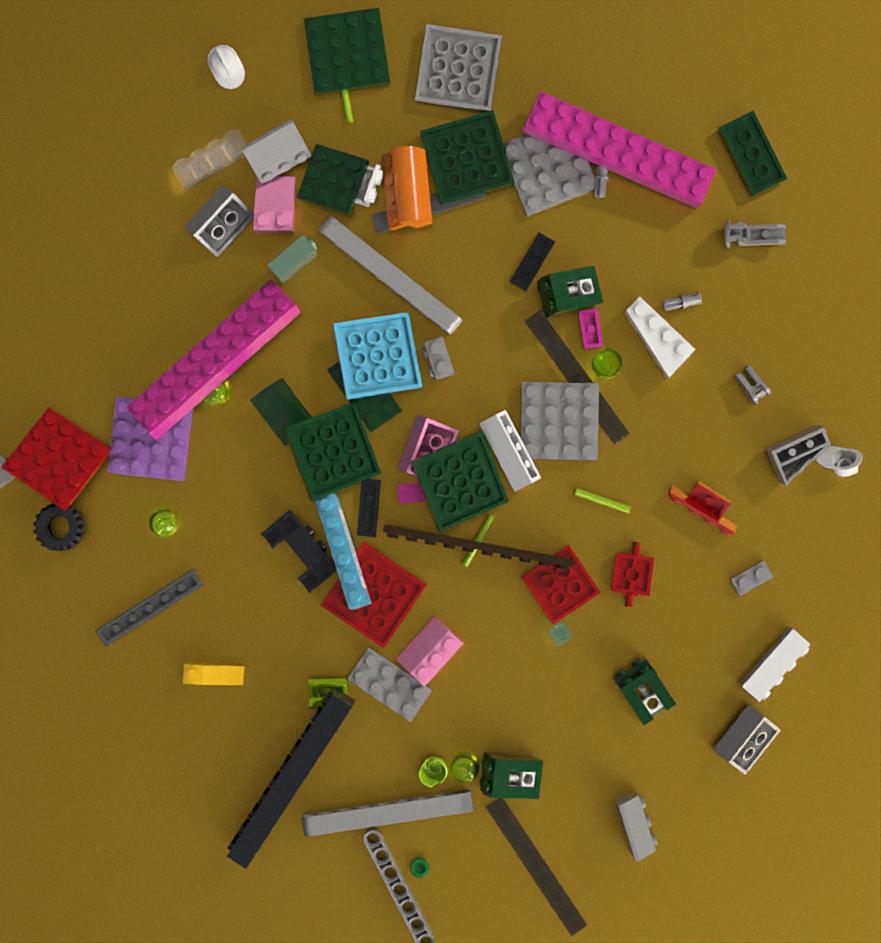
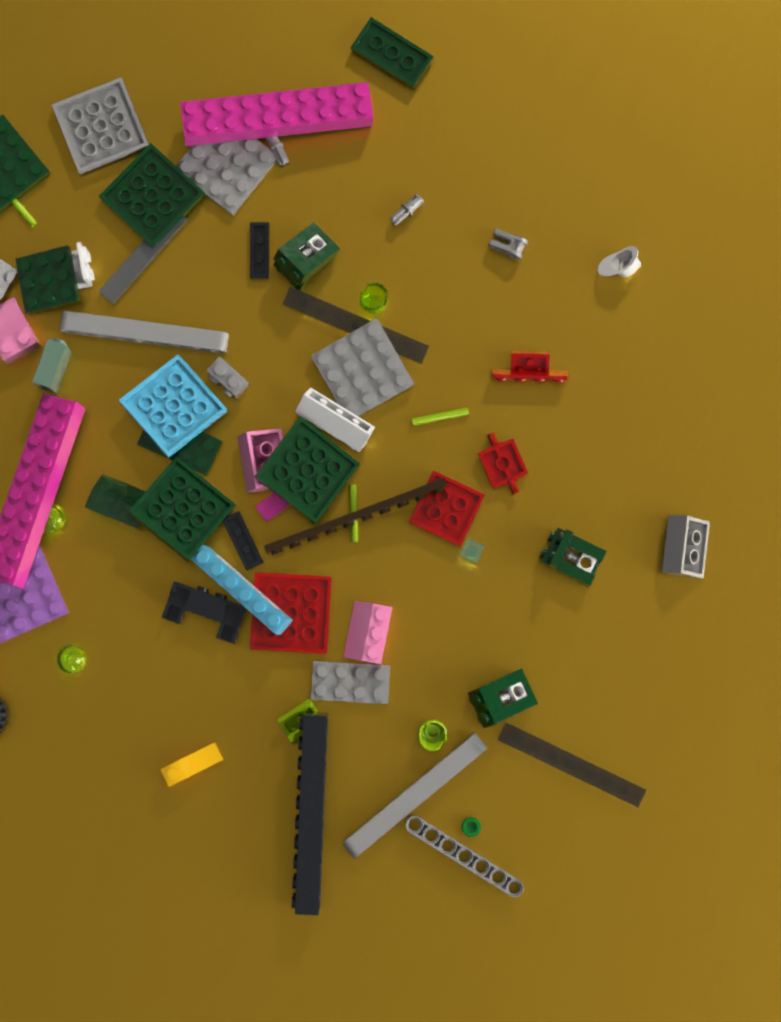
camera: 30 degrees left, 5 degrees down
dark grey tile [95,569,204,647] -> none
orange brick [381,146,432,230] -> none
clear neon green hair [451,752,480,783] -> none
dark pink plate [578,308,603,349] -> none
light grey slope [615,792,657,862] -> none
white wedge [624,296,696,379] -> none
light grey piece [724,219,786,248] -> none
light grey plate [730,560,773,596] -> none
white brick [739,627,810,702] -> none
light grey wedge [766,425,831,486] -> none

